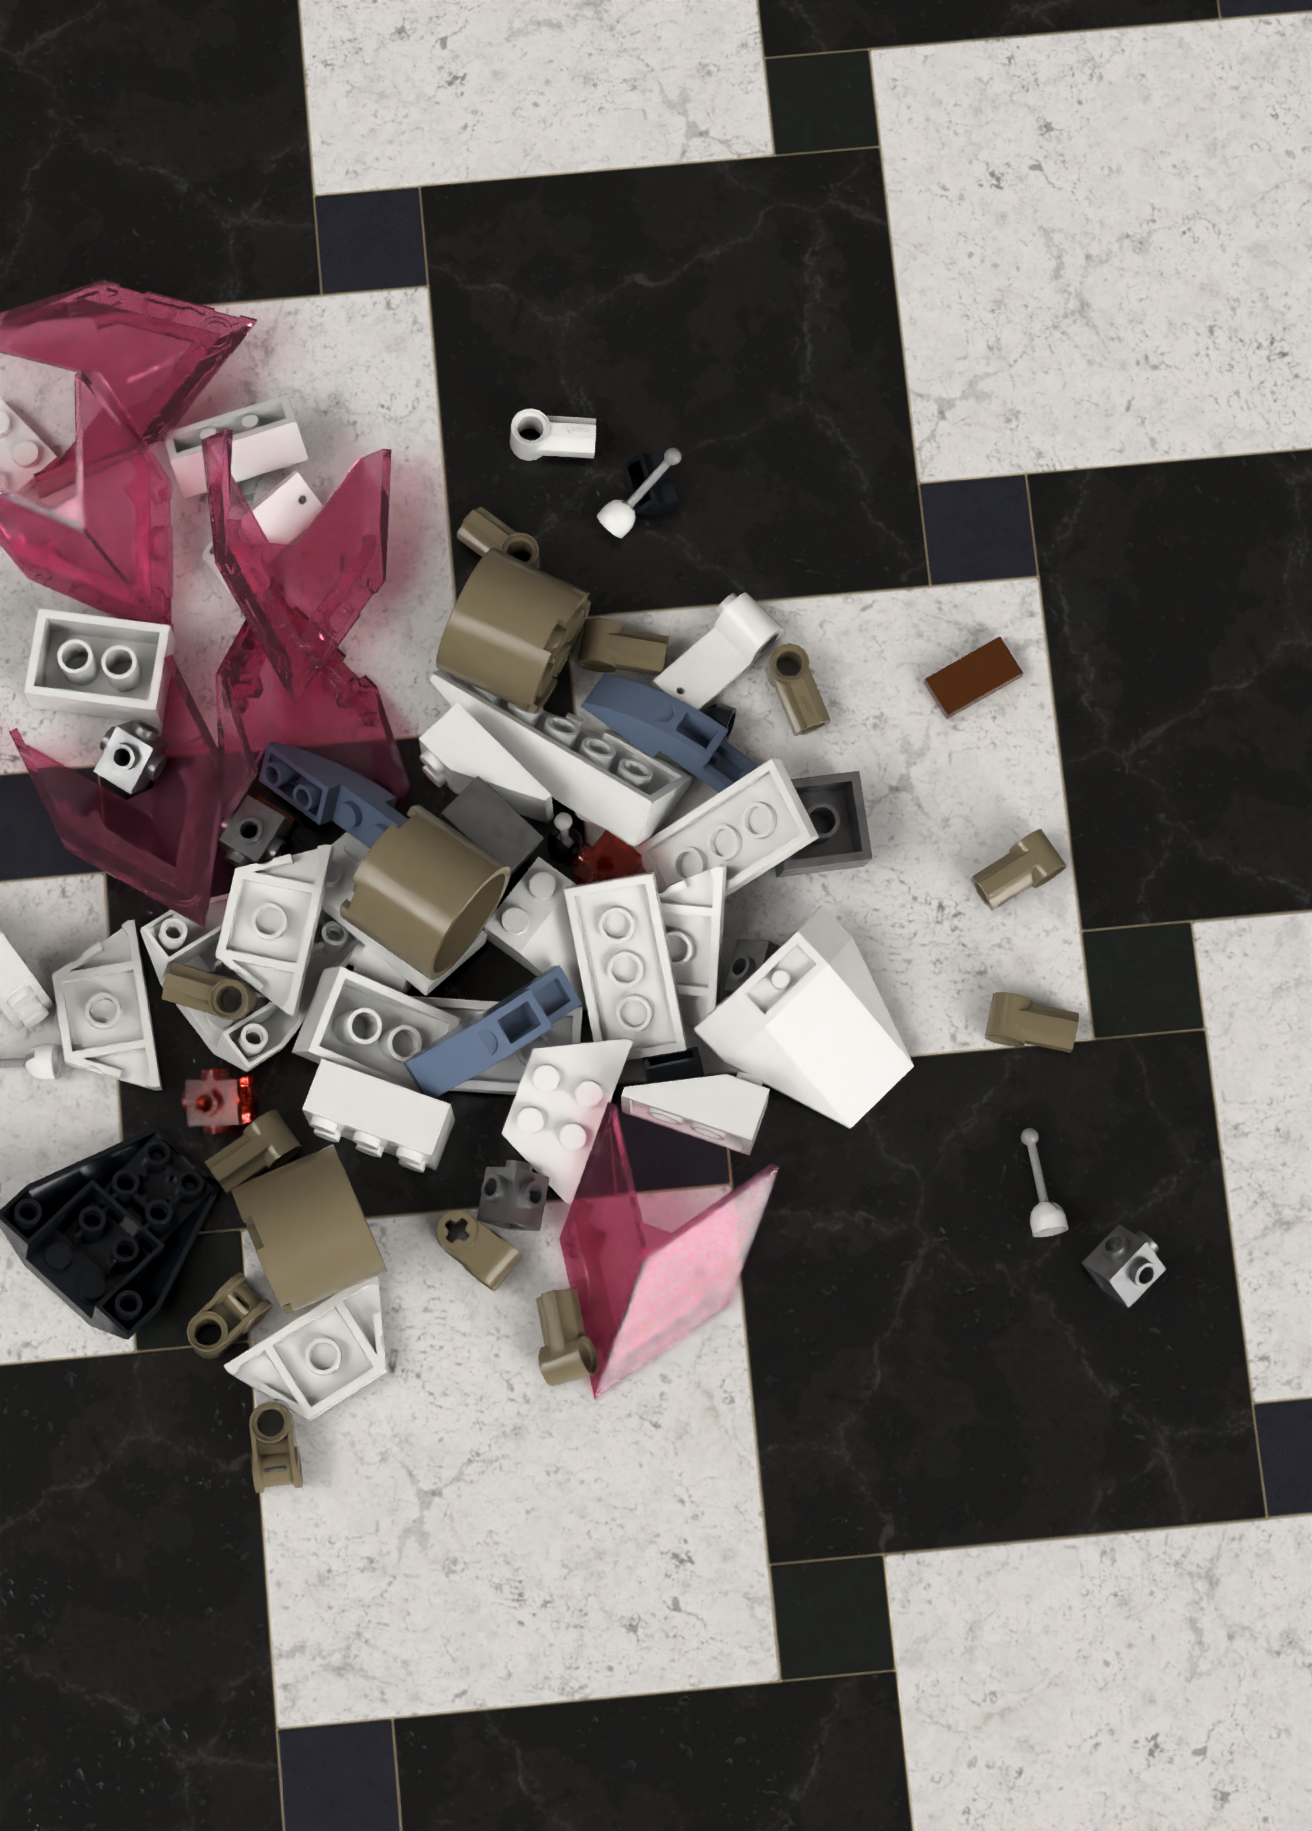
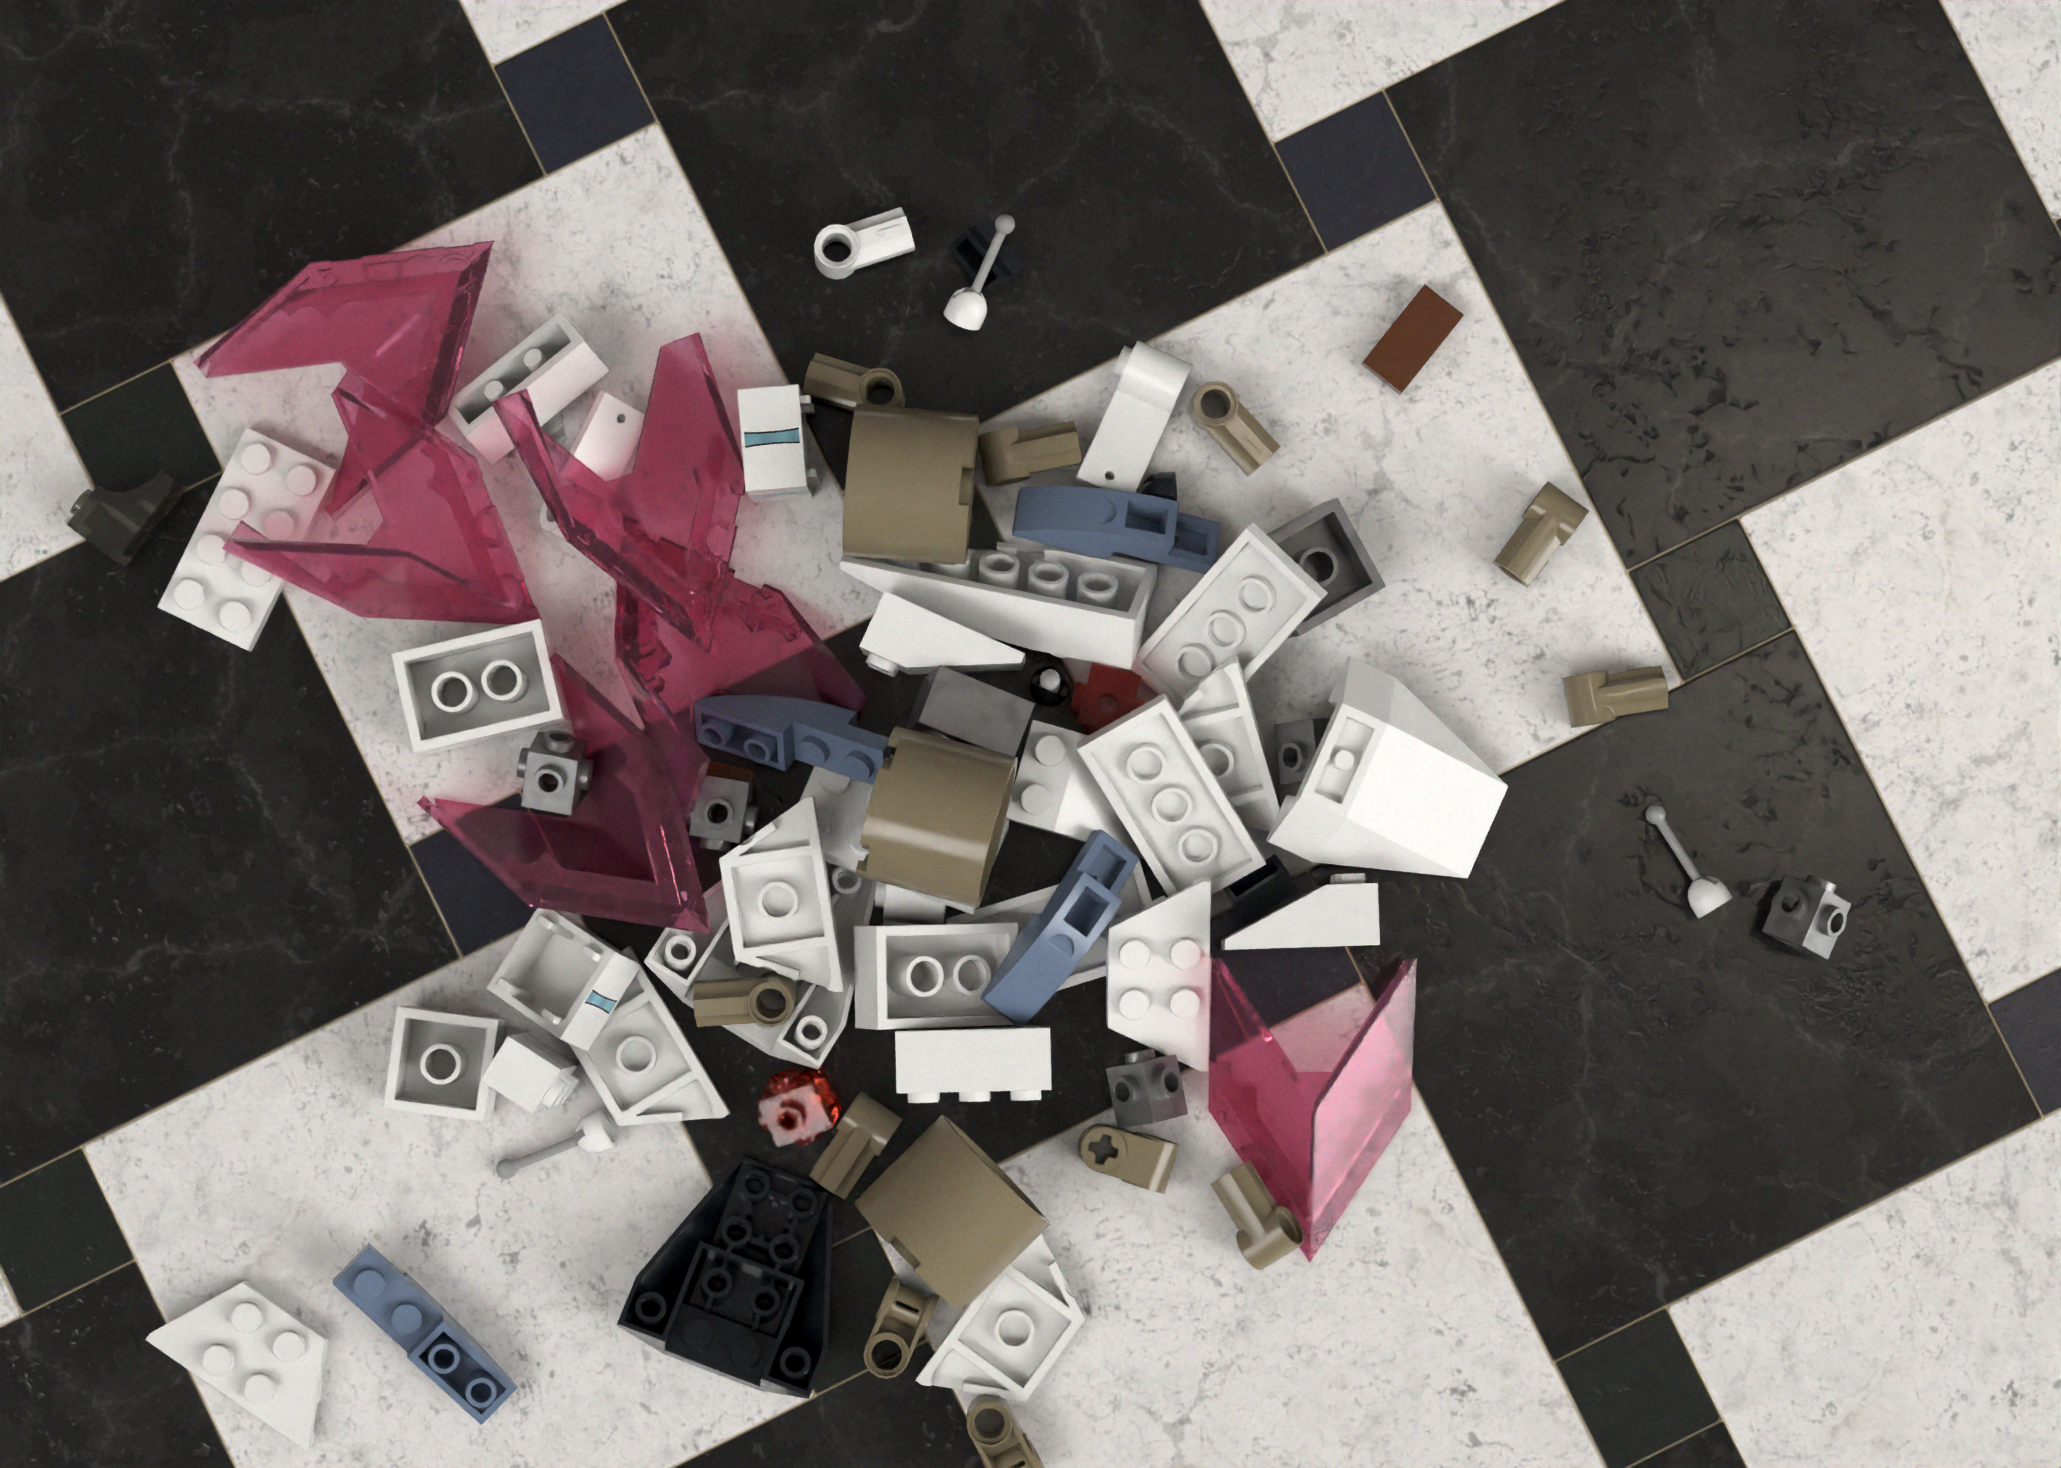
camera: 20 degrees left, 10 degrees up
none -> white container [486,902,642,1051]
none -> white container [737,384,821,503]

